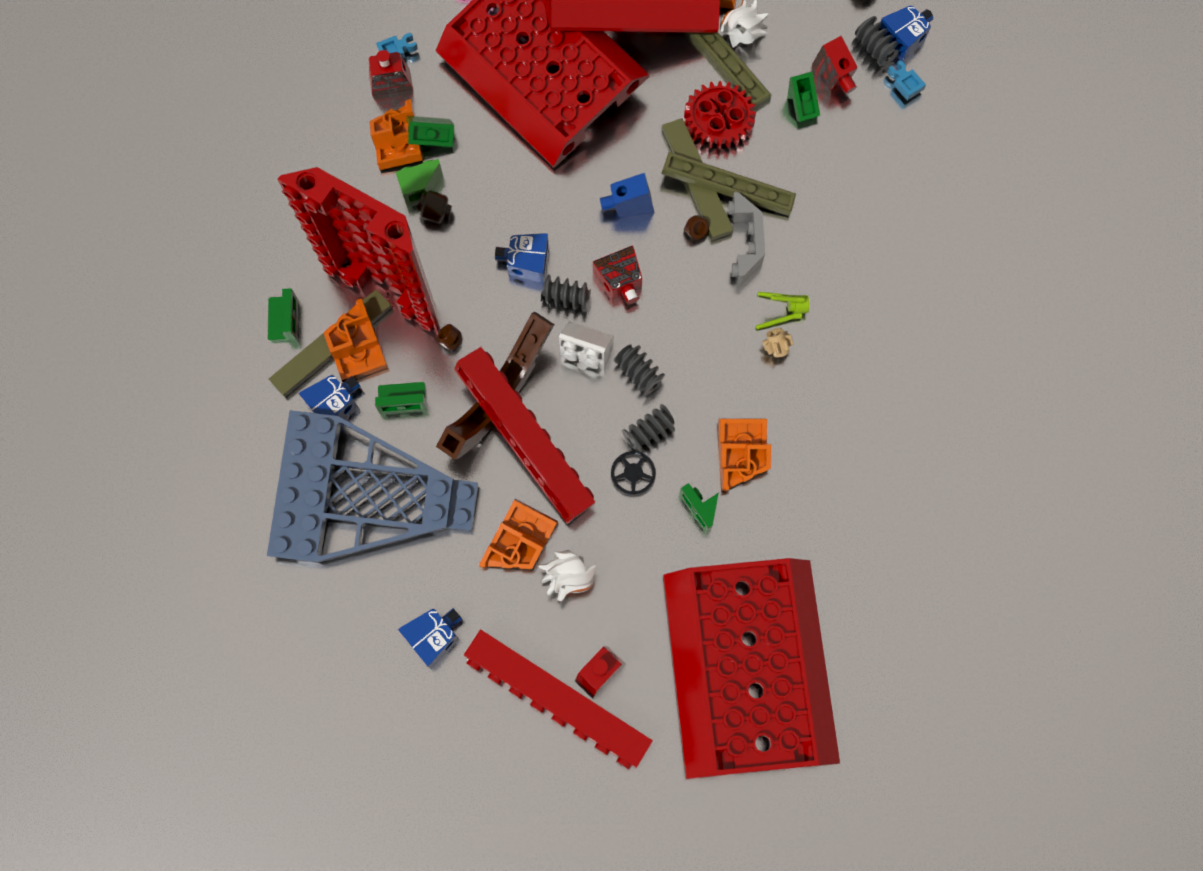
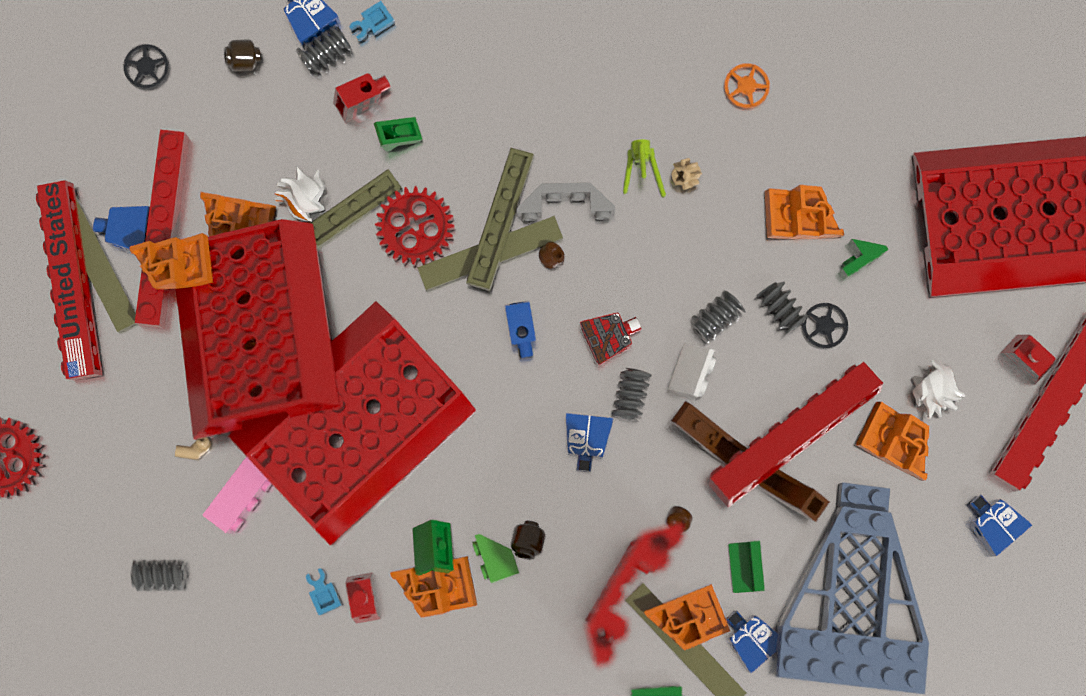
camera: 90 degrees left, 10 degrees up
none -> orange wheel [724,63,770,109]

